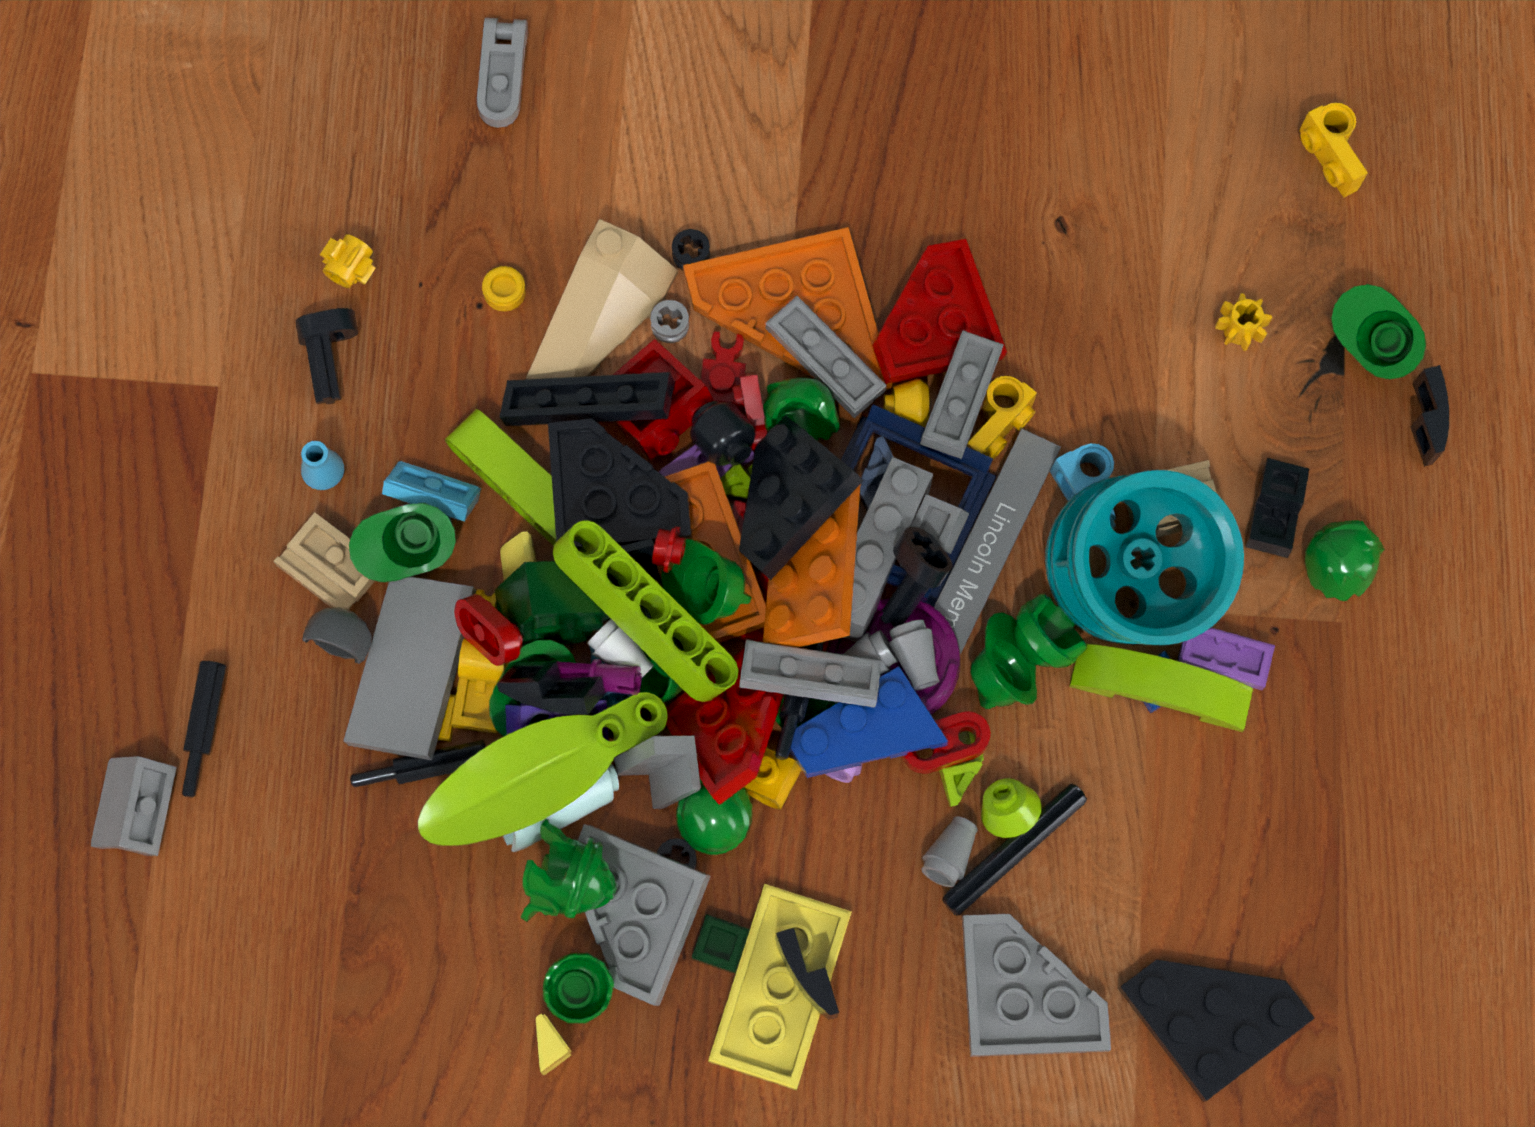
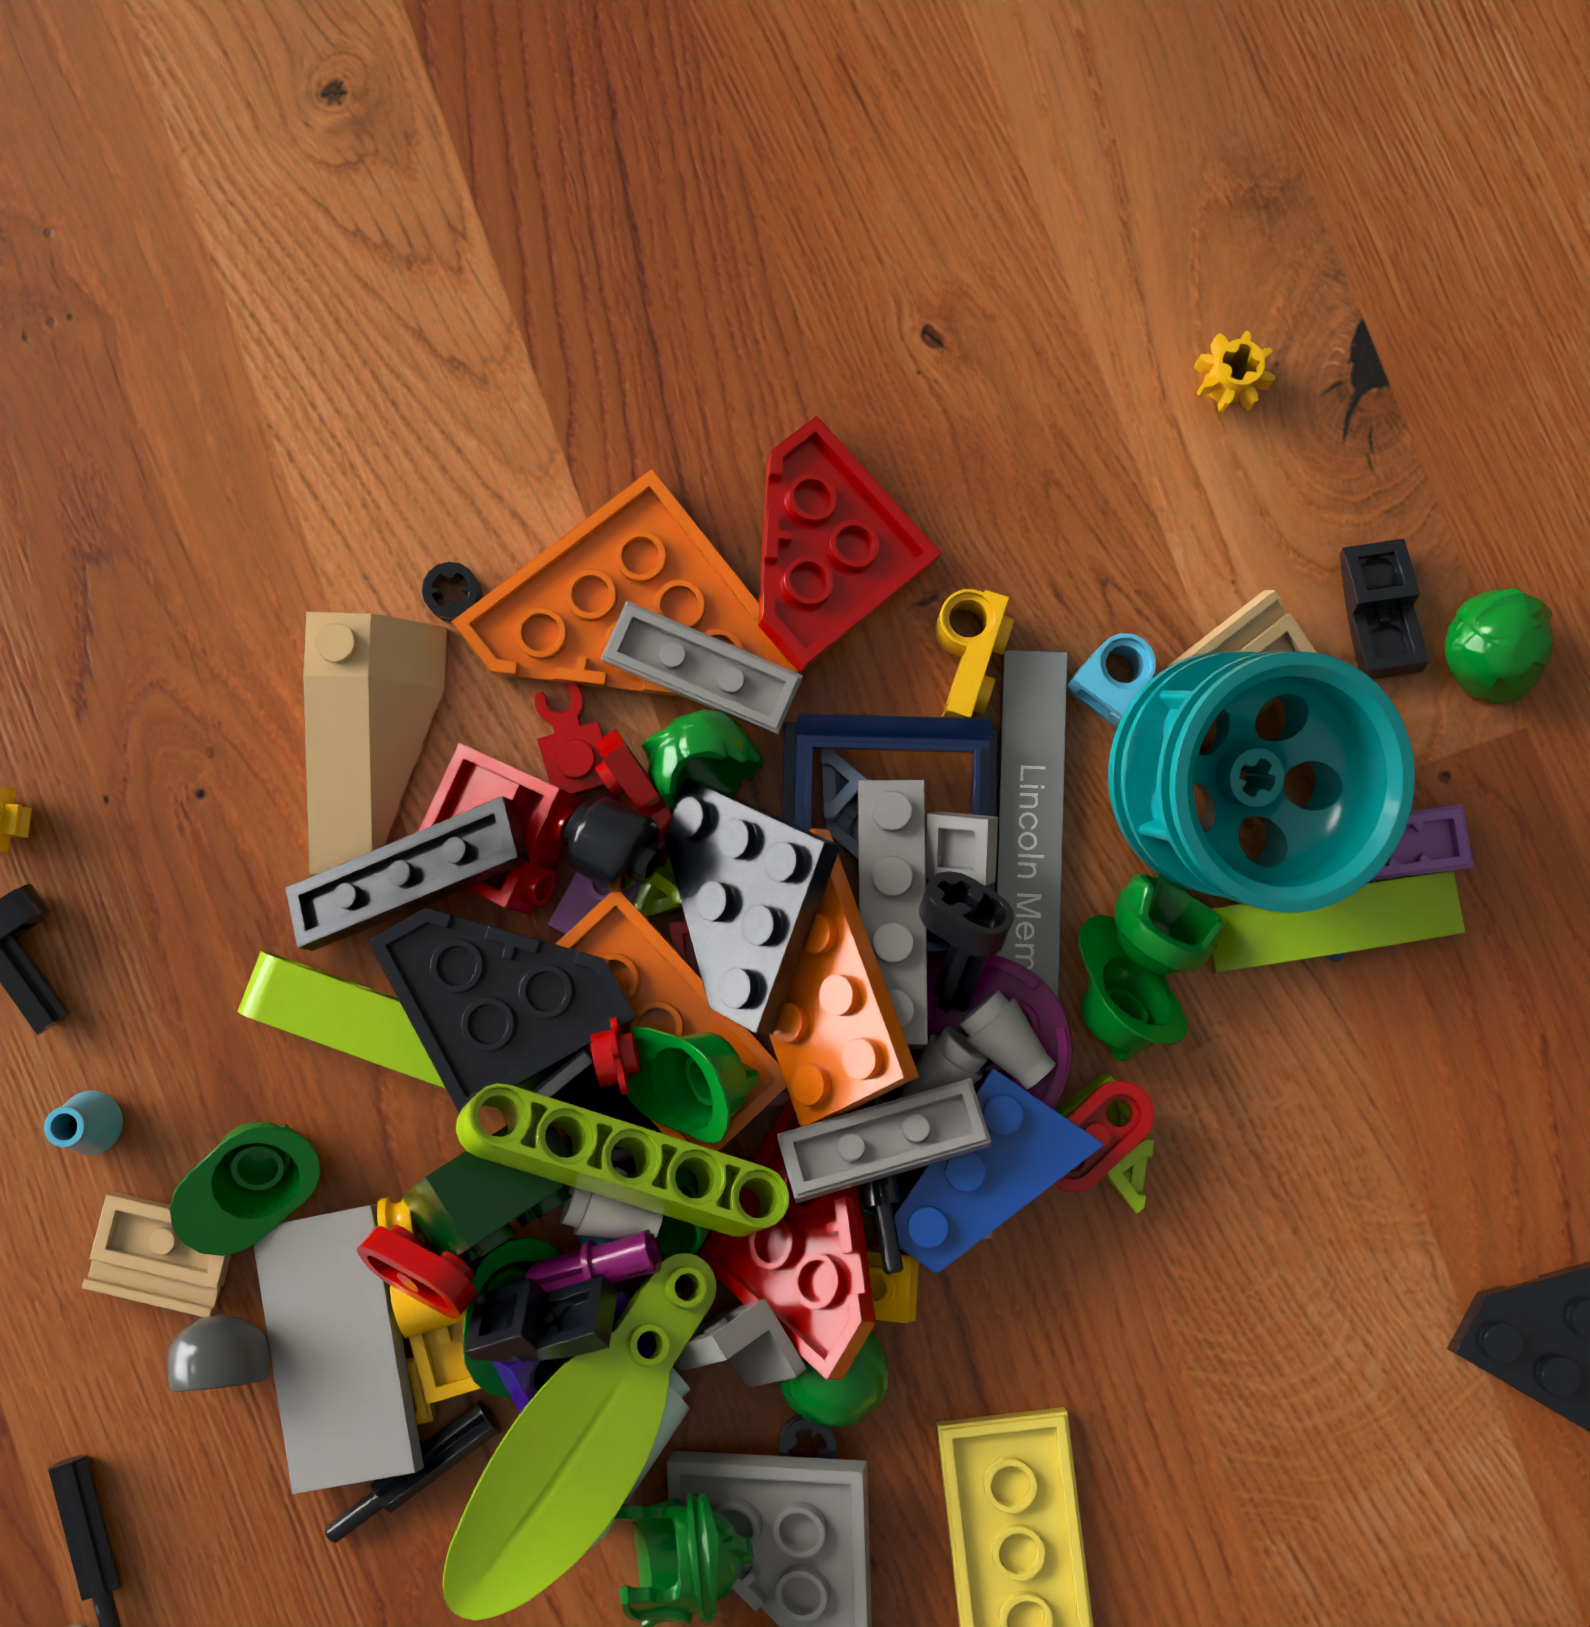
camera: 25 degrees left, 10 degrees up
medium azure plate [382,461,481,522] -> none
light grey plate [477,17,528,128] -> none
yellow tile [482,266,526,312] -> none
light yellow slope [500,531,536,580] -> none
light grey bush [650,300,689,343] -> none
dark green tile [691,914,750,974] -> none
black slope [775,928,839,1020] -> none
yellow cone [883,379,929,428] -> none
light grey tile [920,330,1004,459] -> none
light grey cone [921,816,978,887] -> none
black axle [942,783,1087,916] -> none
light grey plate [962,914,1111,1057] -> none
lime cone [981,778,1042,838] -> none
yellow plate [1299,103,1368,198] -> none
green piece [1331,284,1426,380] -> none
black slope [1410,365,1449,467] -> none

